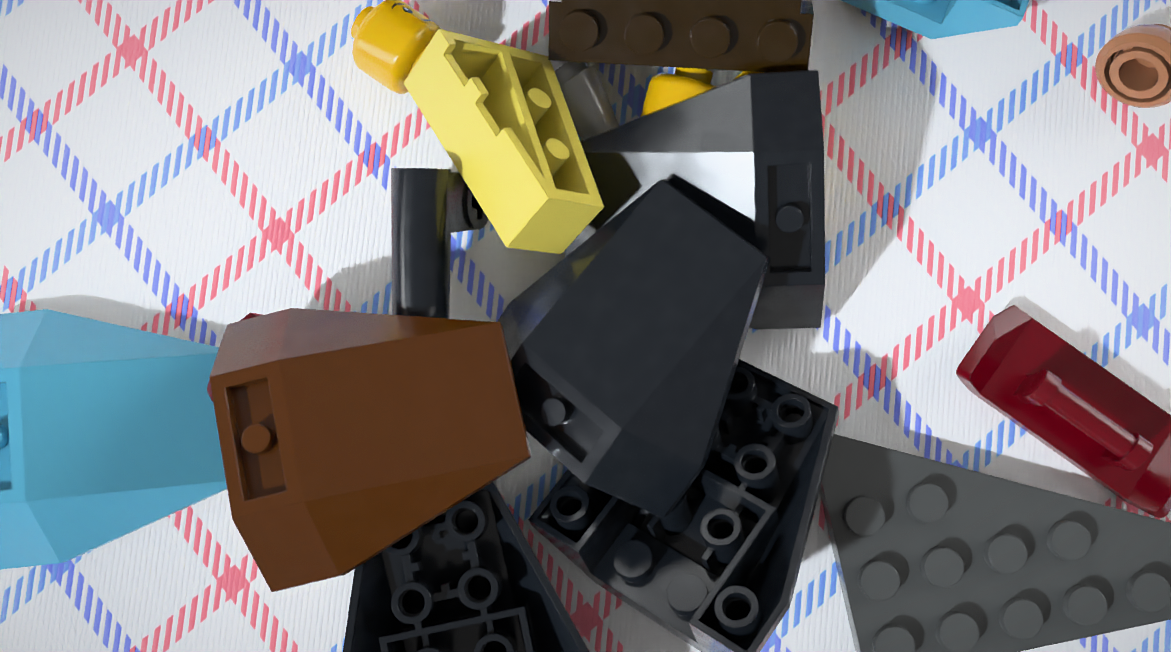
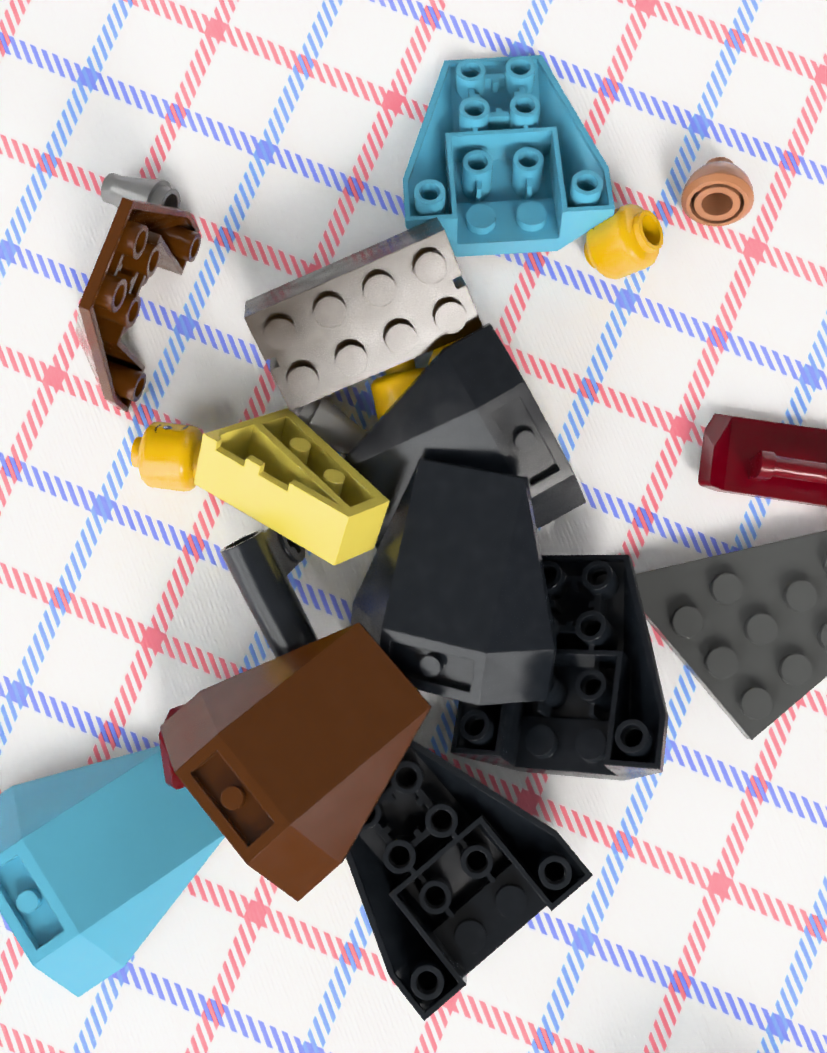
camera: 30 degrees left, 0 degrees up
none -> yellow head [584,203,663,280]

